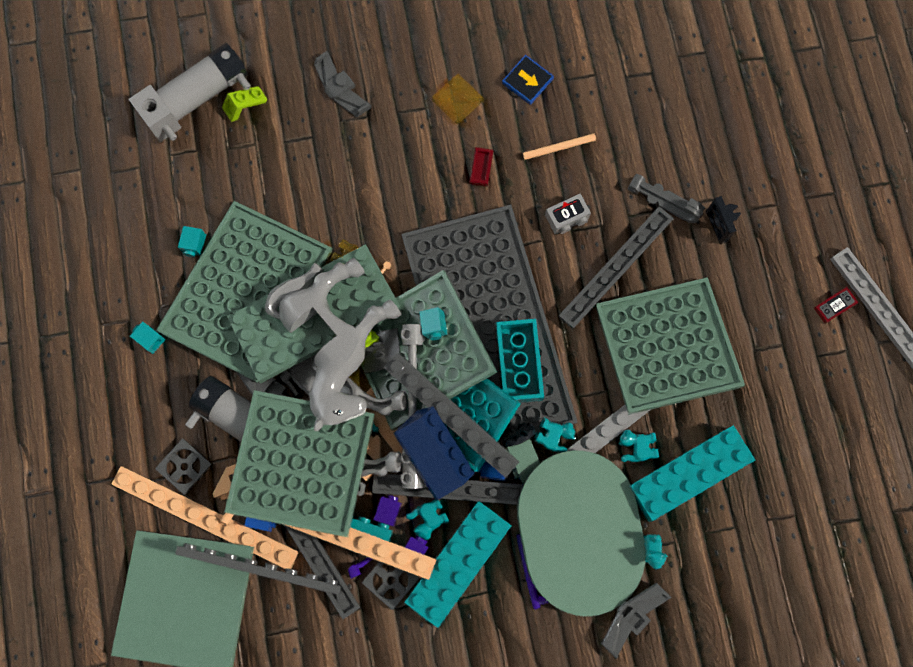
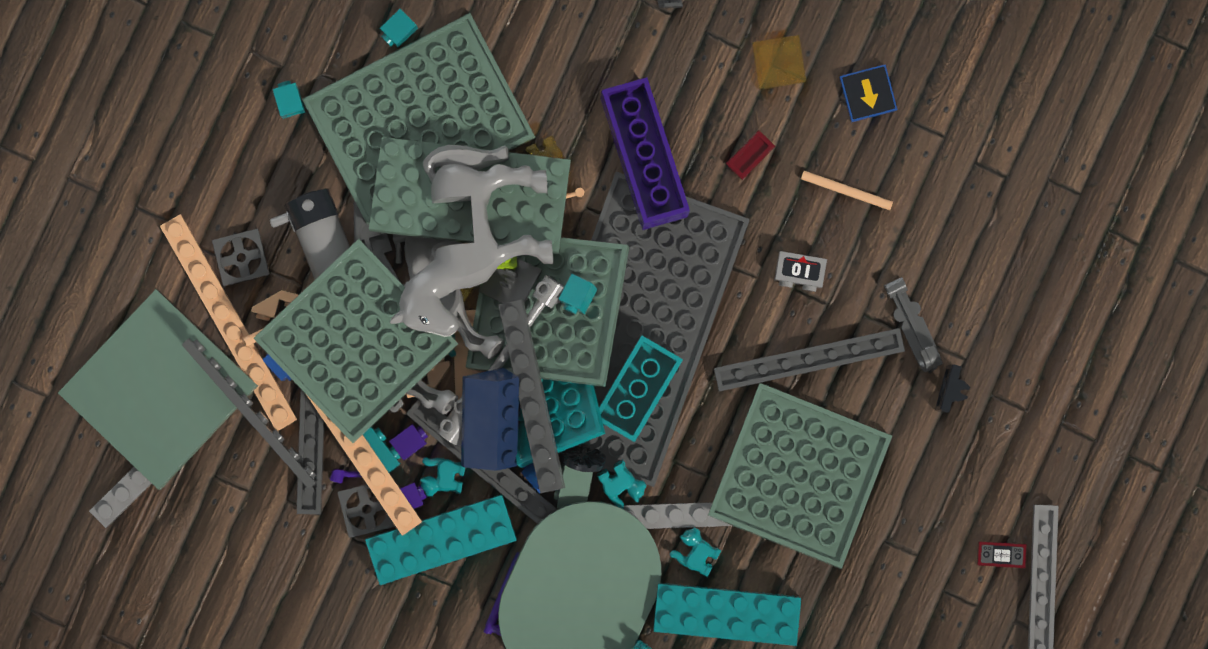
camera: 35 degrees right, 10 degrees up
none -> dark purple brick [600,77,690,230]

